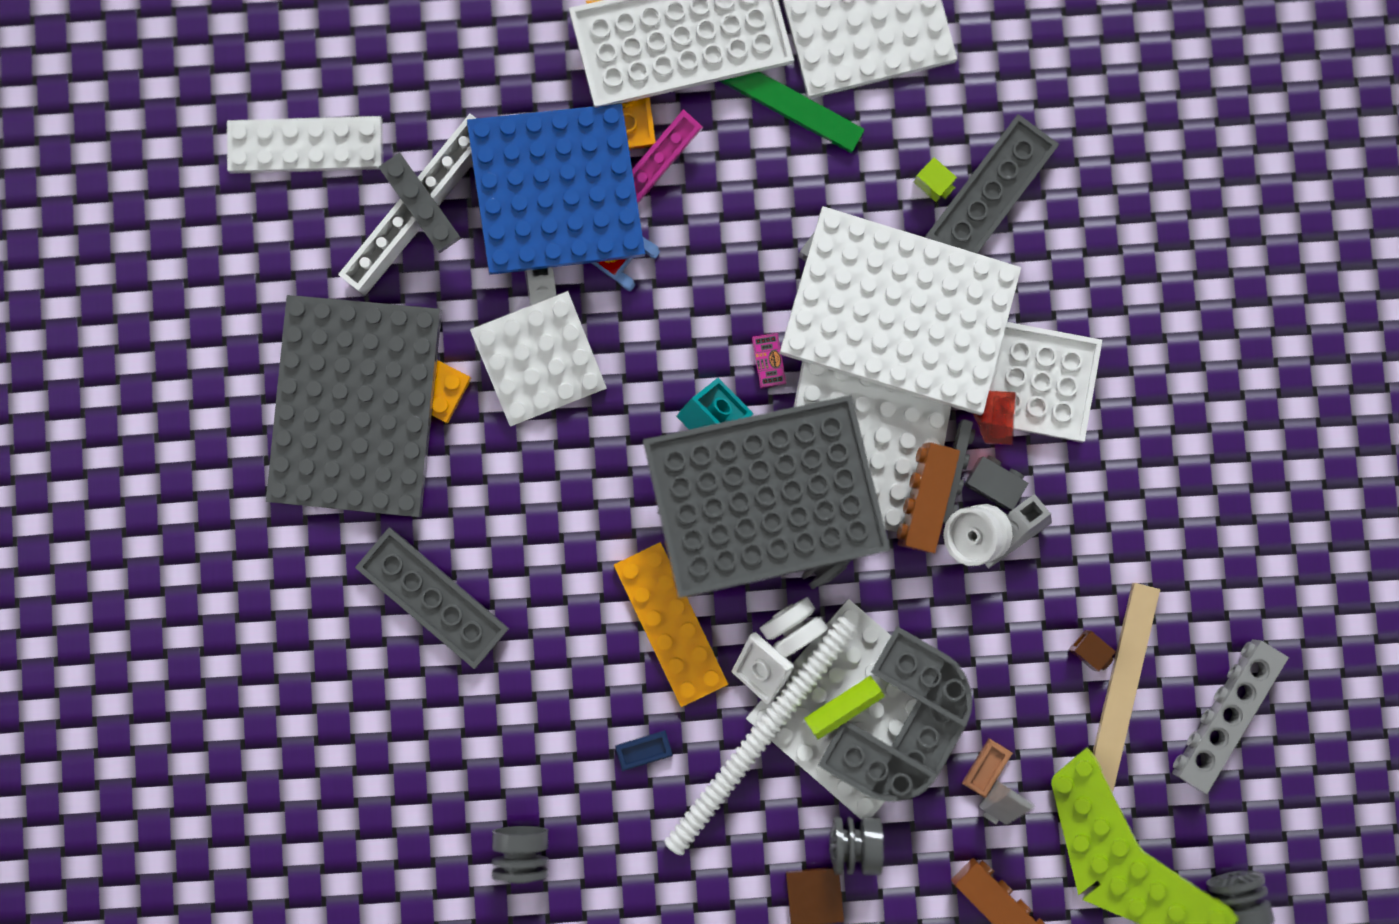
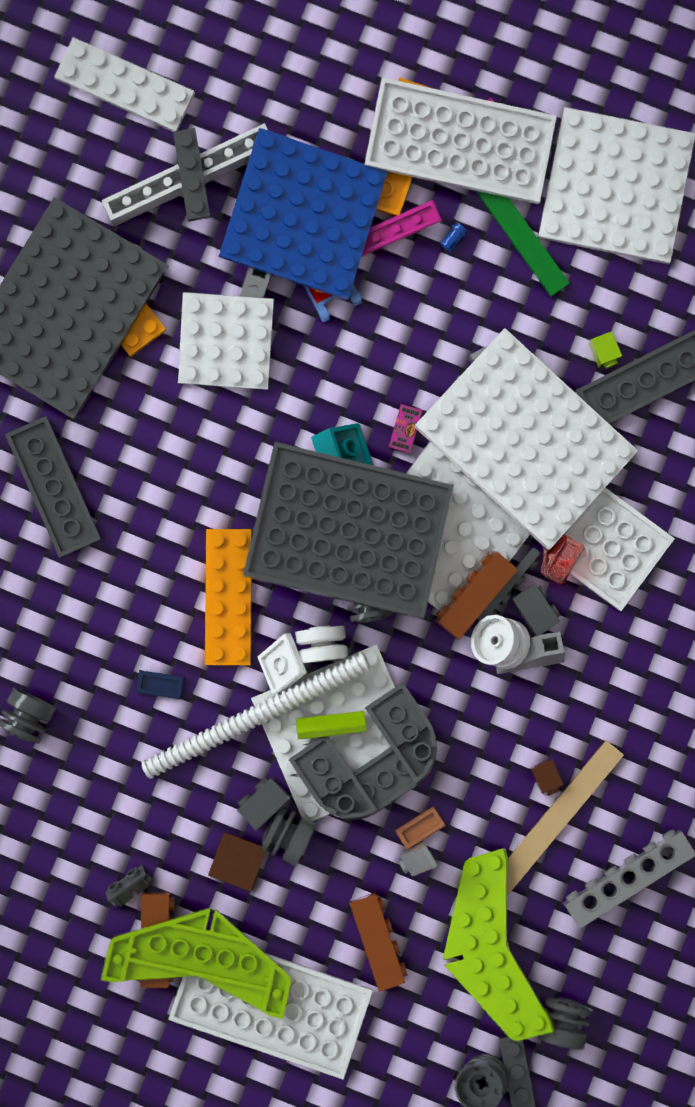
camera: 20 degrees right, 0 degrees up
none -> dark grey brick [237,777,291,830]
none -> blue pin [440,223,467,252]

